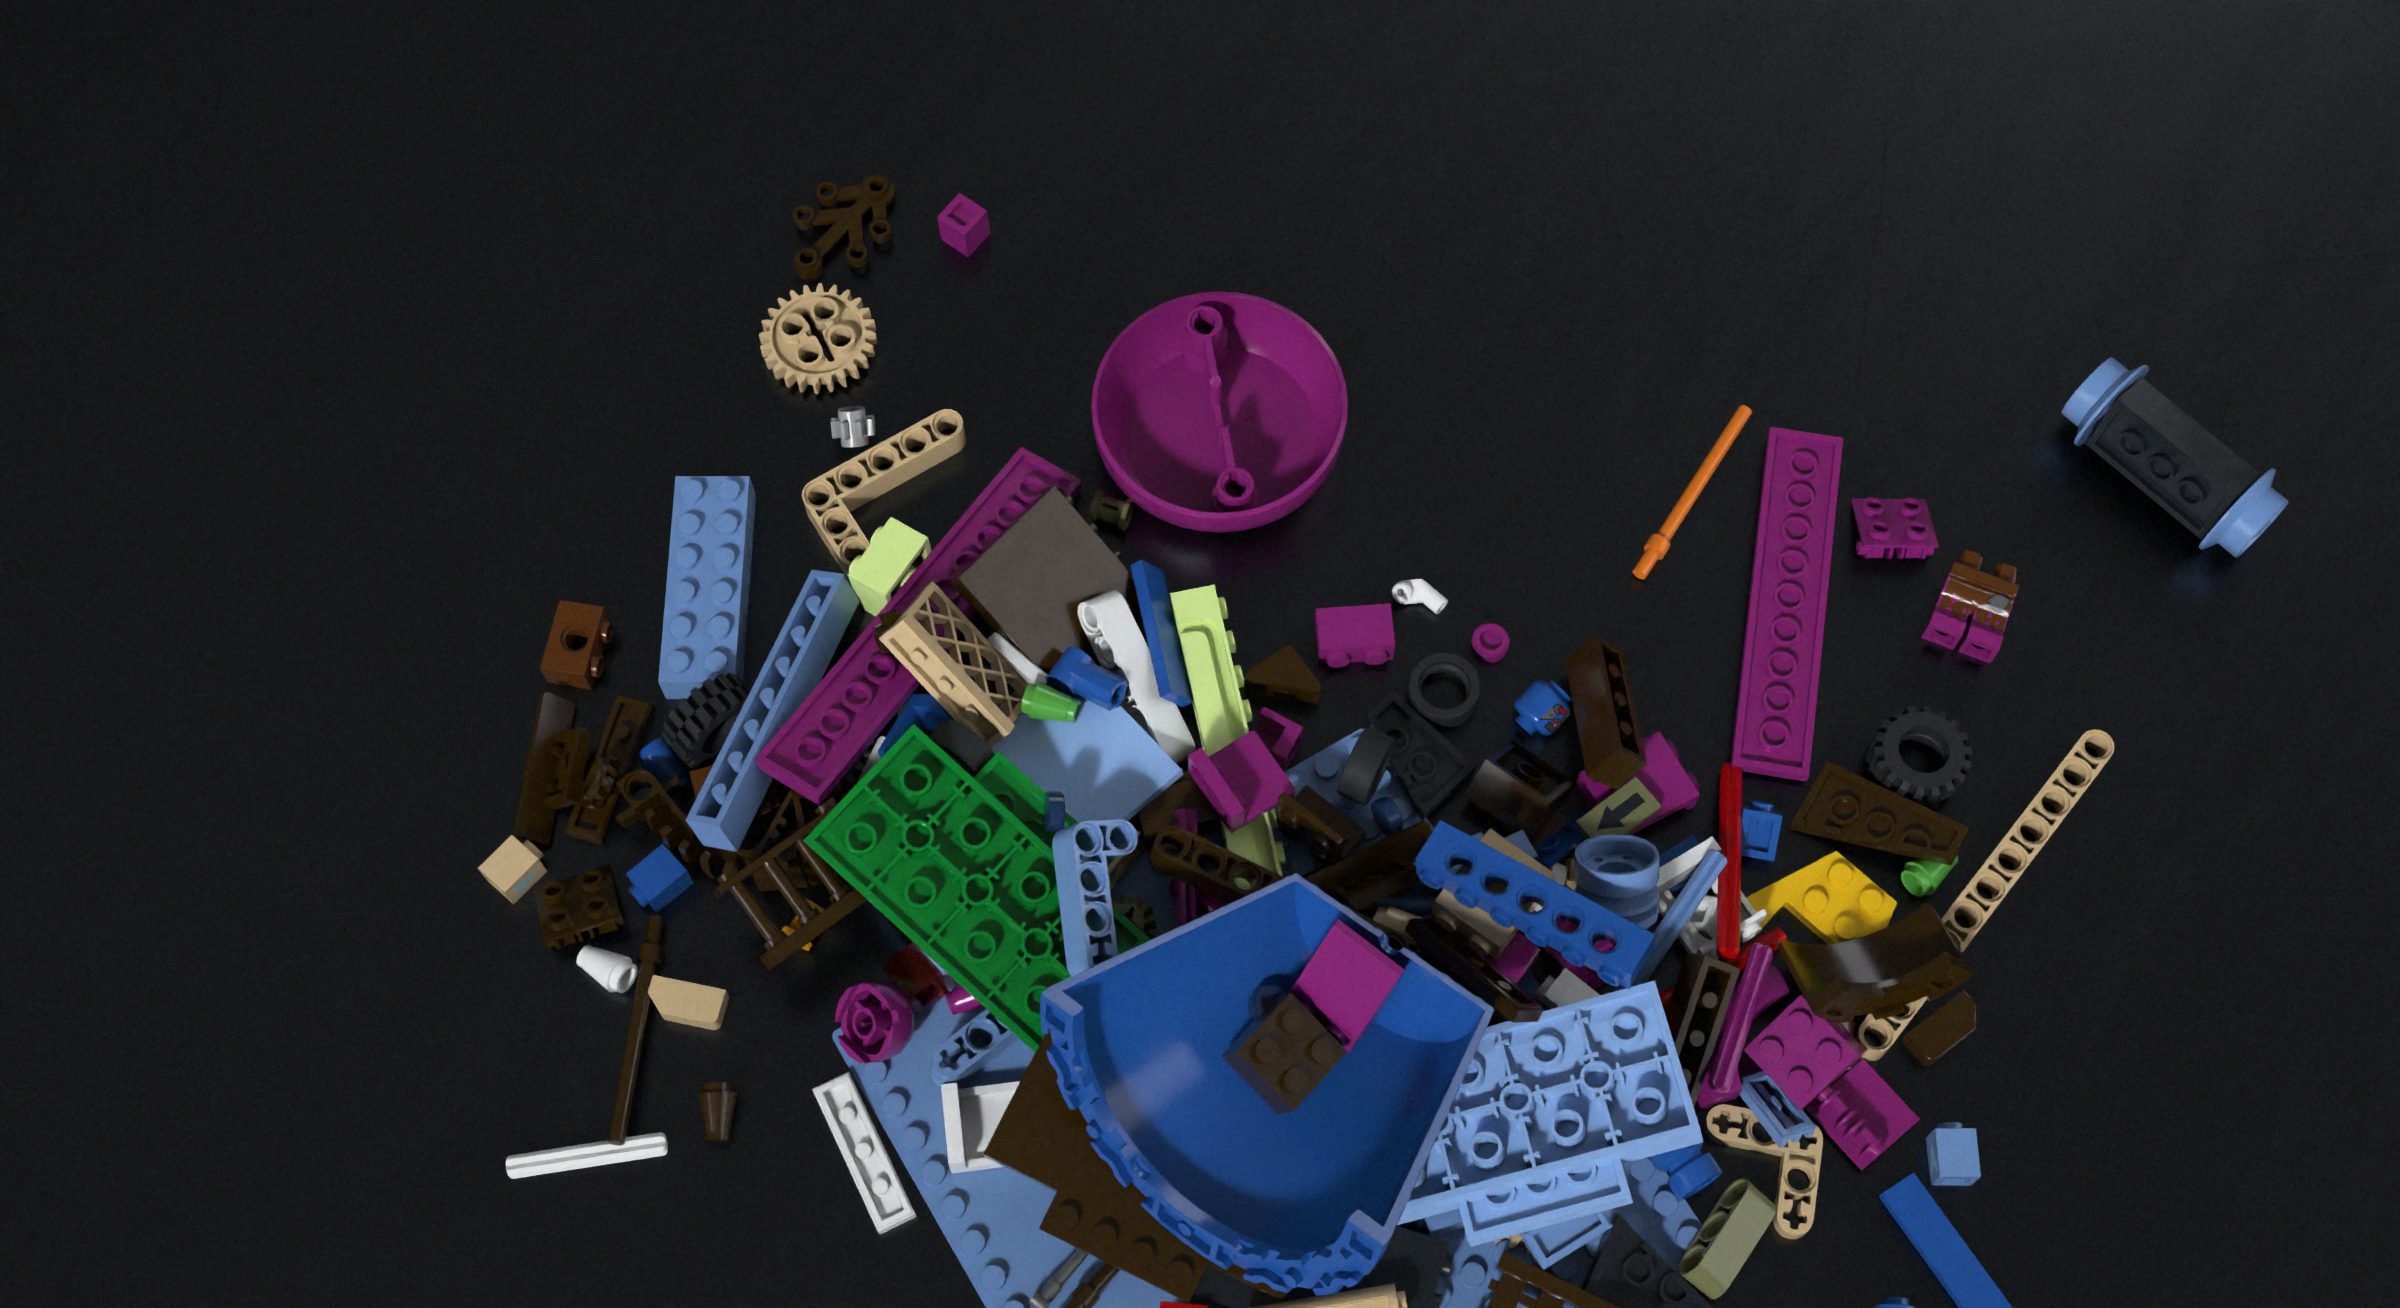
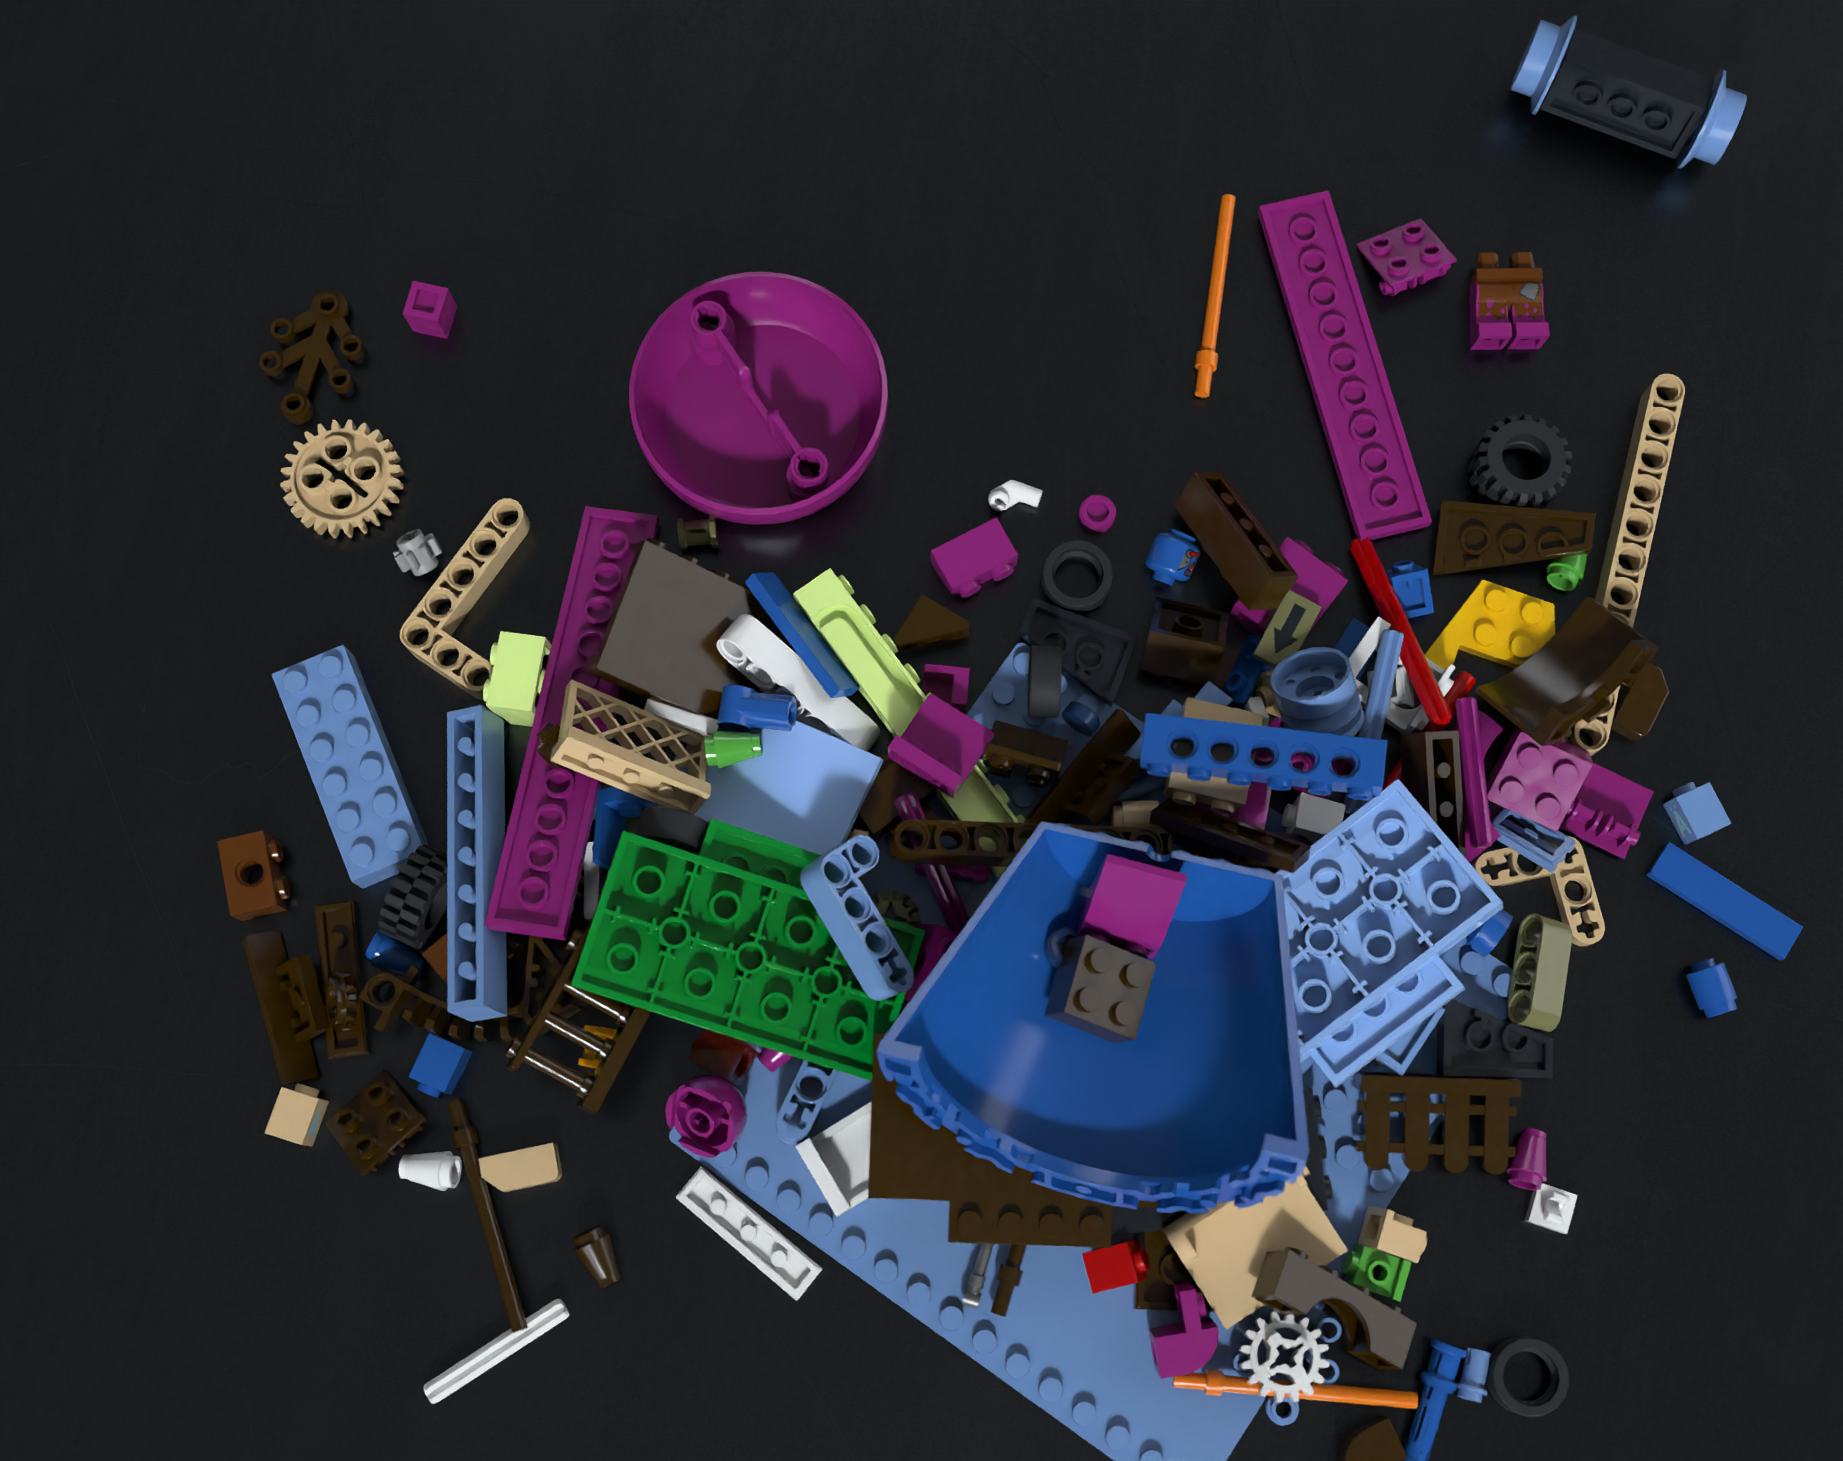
camera: 25 degrees left, 10 degrees up
dark blue tile [1044,791,1065,831] -> none

